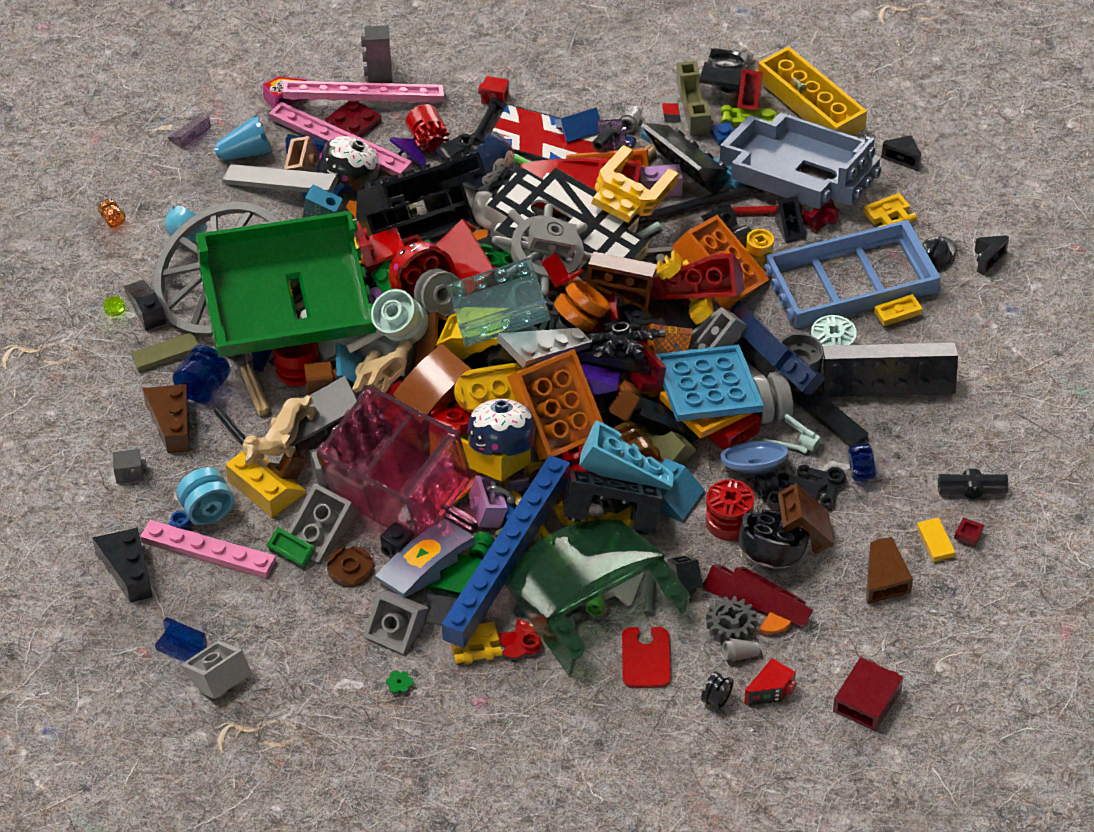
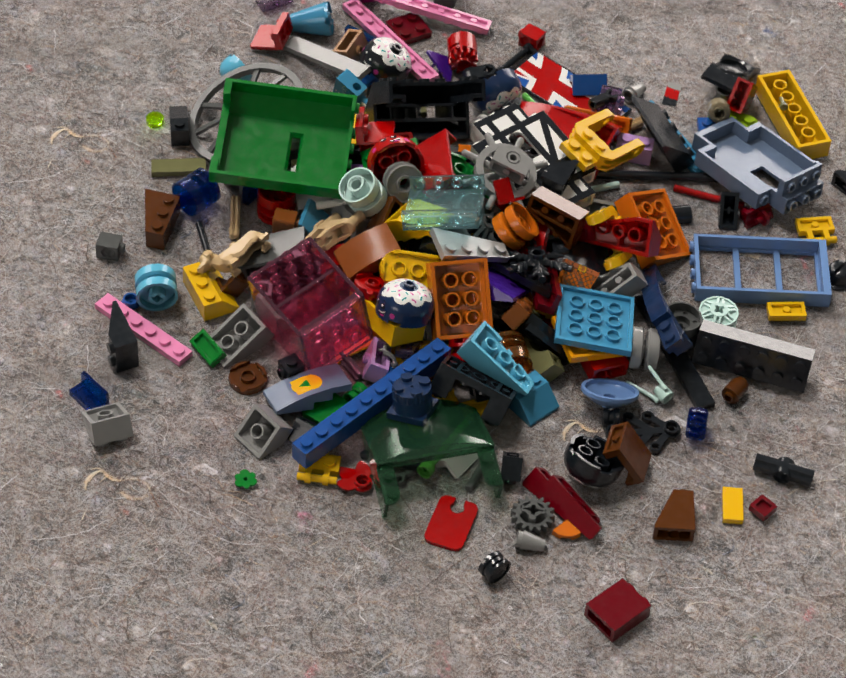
camera: 15 degrees right, 0 degrees up
black wedge [92,528,153,602] -> none
clear orange wheel [98,199,126,227] -> none
olive arch [676,61,711,135] -> none
black brick [701,203,738,231] -> none
red wheel [705,479,754,541] -> none
red slope [744,658,797,706] -> none
yellow wheel [746,229,774,269] -> none
none -> black slope [107,301,139,373]
none -> bracket [250,12,293,50]
none -> dark blue piece [386,372,439,427]
none -> black slope [540,160,579,196]
none -> dark tan head [707,97,731,123]
none -> reddish brown brick [721,376,749,404]

